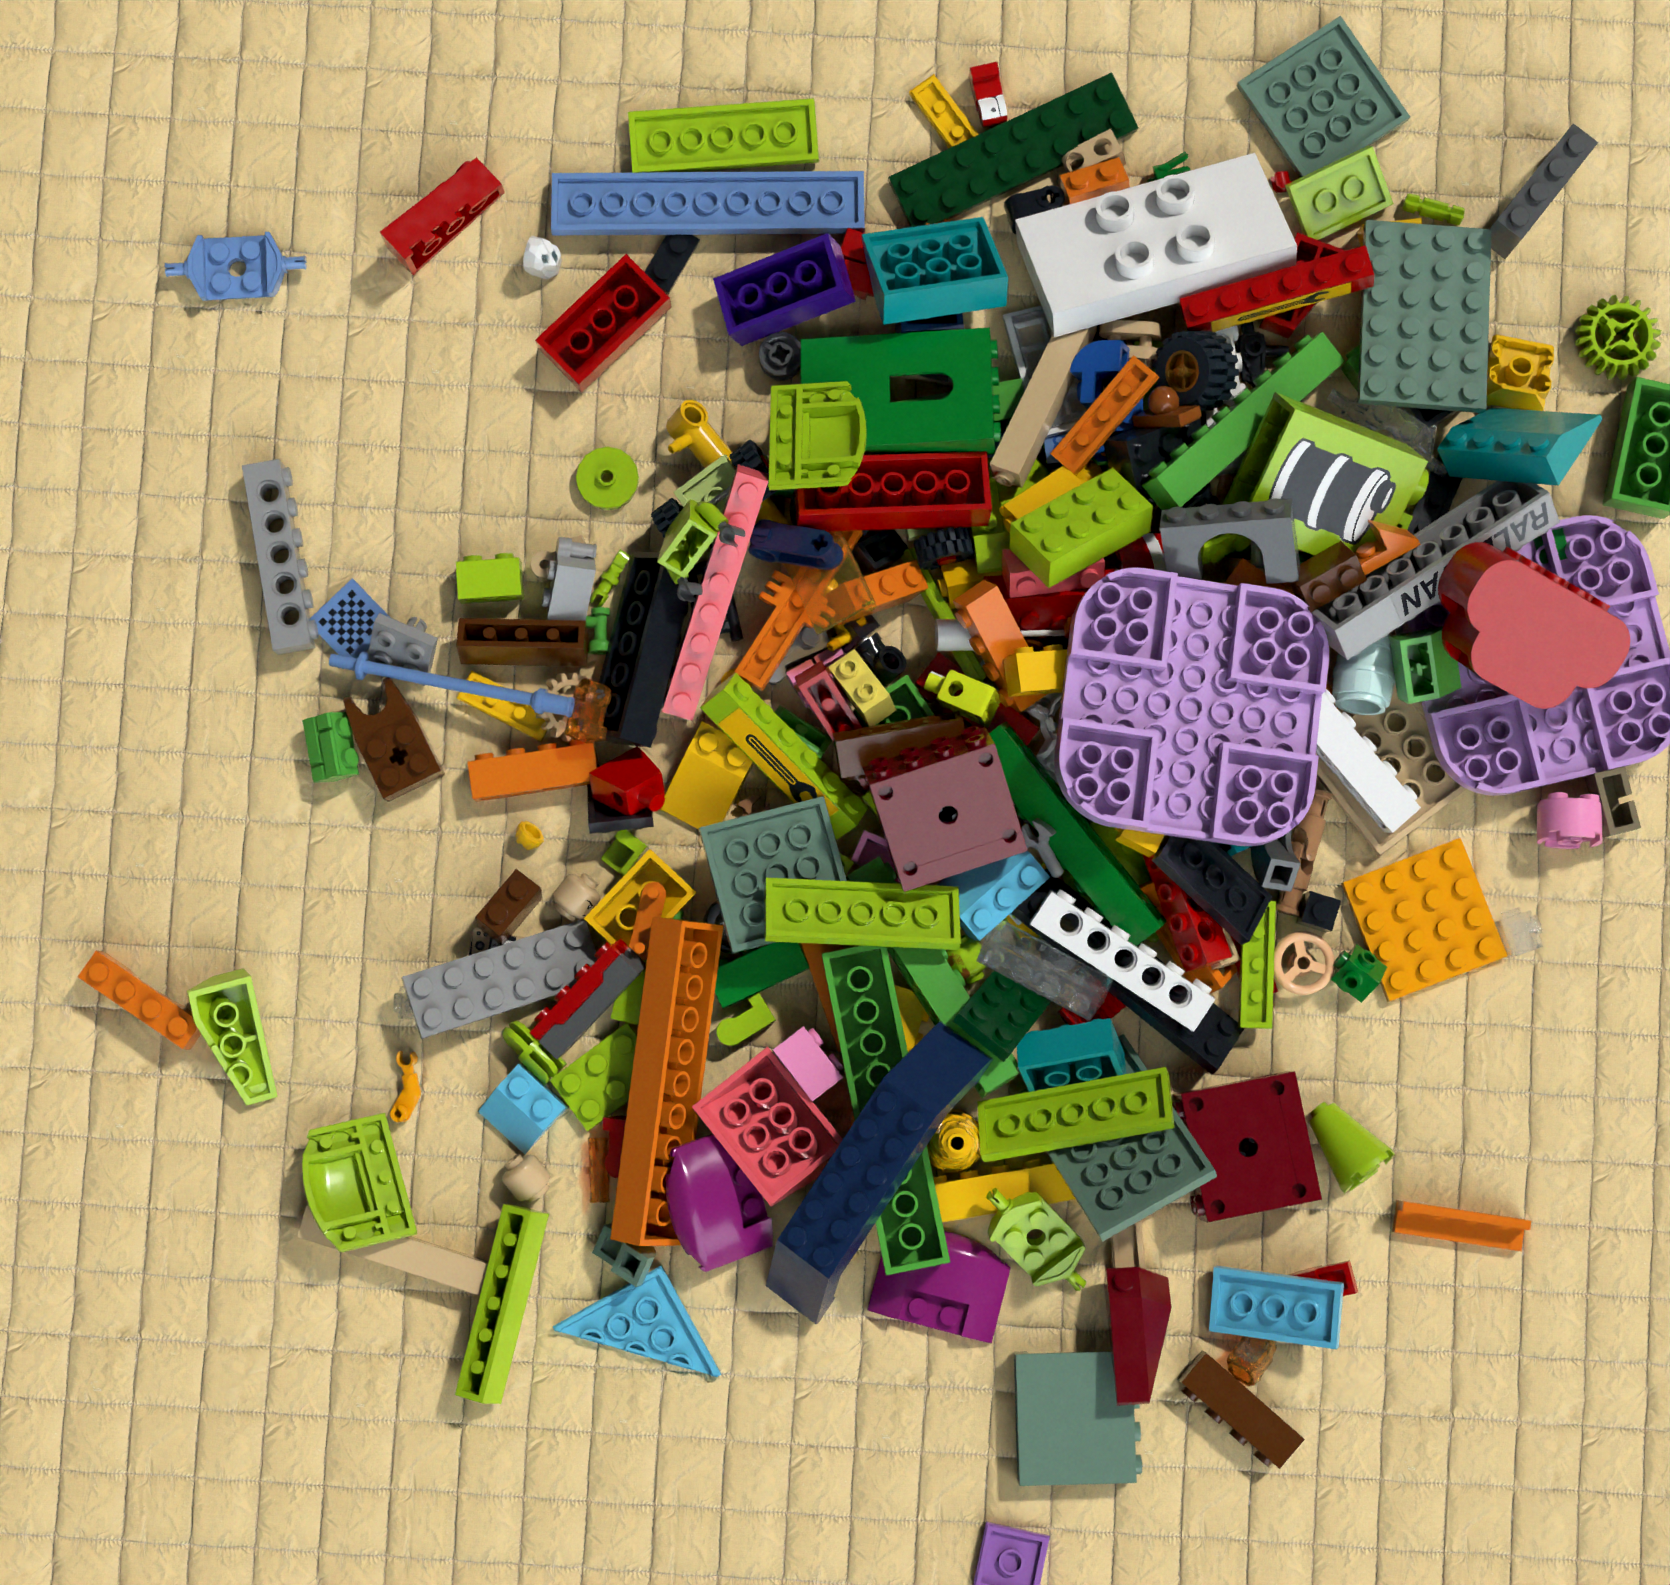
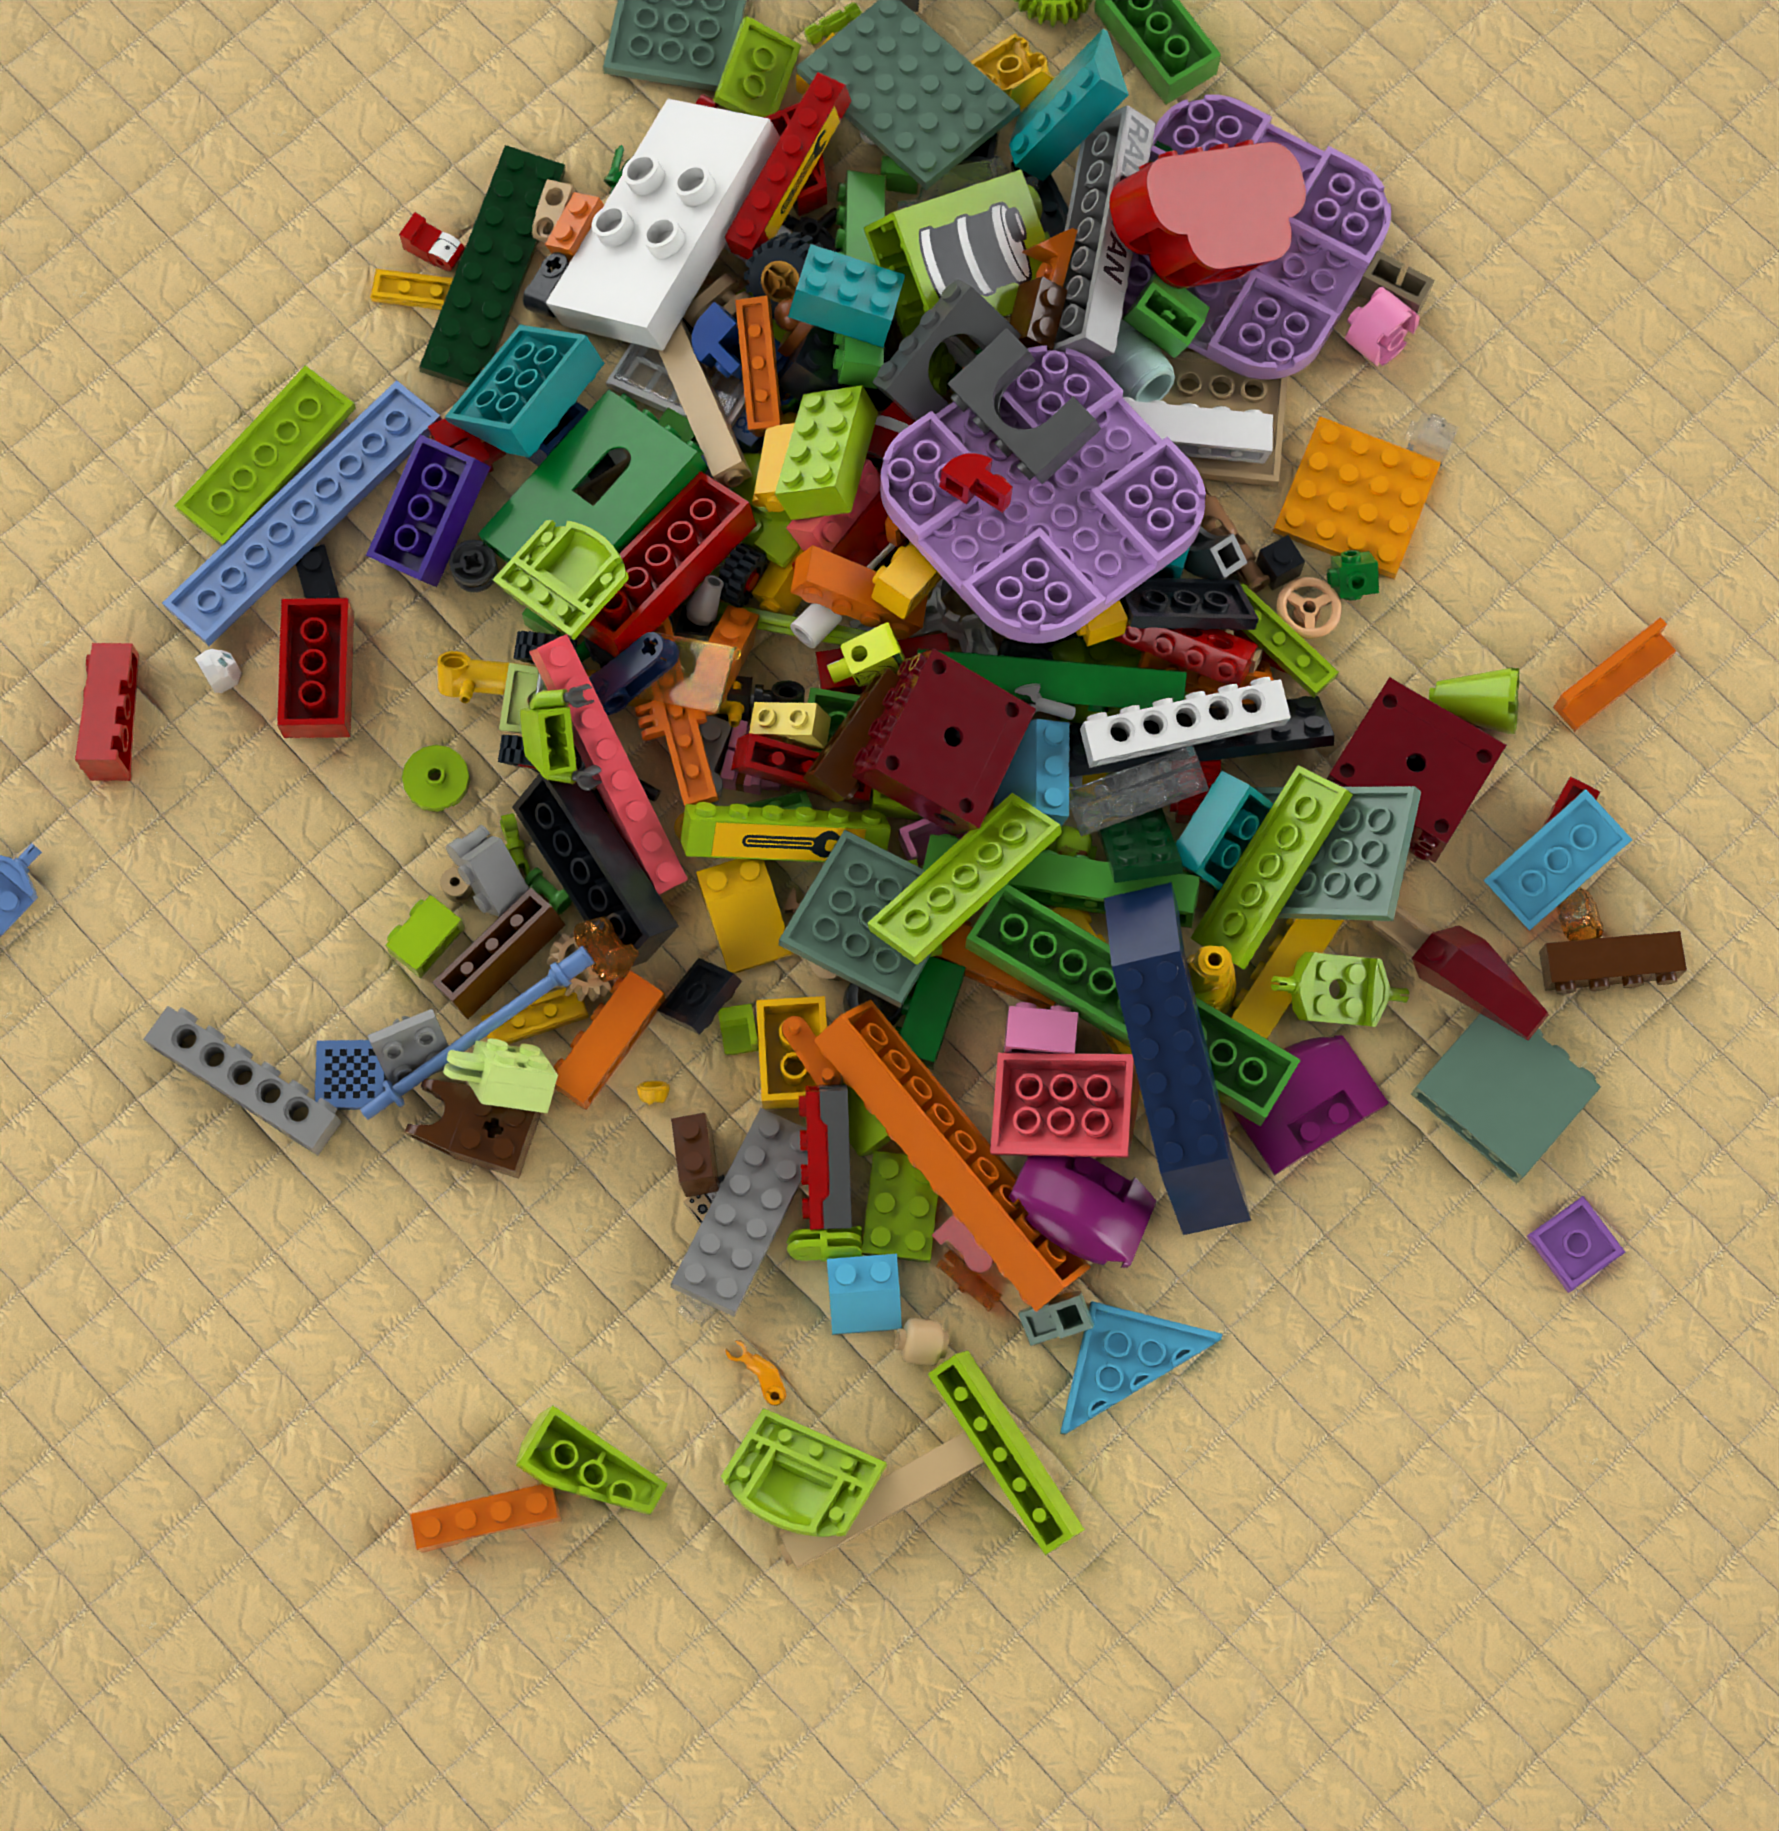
camera: 45 degrees left, 10 degrees down
bright green brick [302,712,359,783] -> none
tan head [553,873,601,921] -> none
red torso [589,746,665,816] -> none
lime leg [717,993,776,1046] -> none
none -> yellowish green brick [443,1039,558,1113]
none -> light grey cone [686,575,724,626]
none -> teal brick [788,244,905,348]
none -> red brick [939,453,1013,513]
none -> dark grey arch [948,328,1101,485]

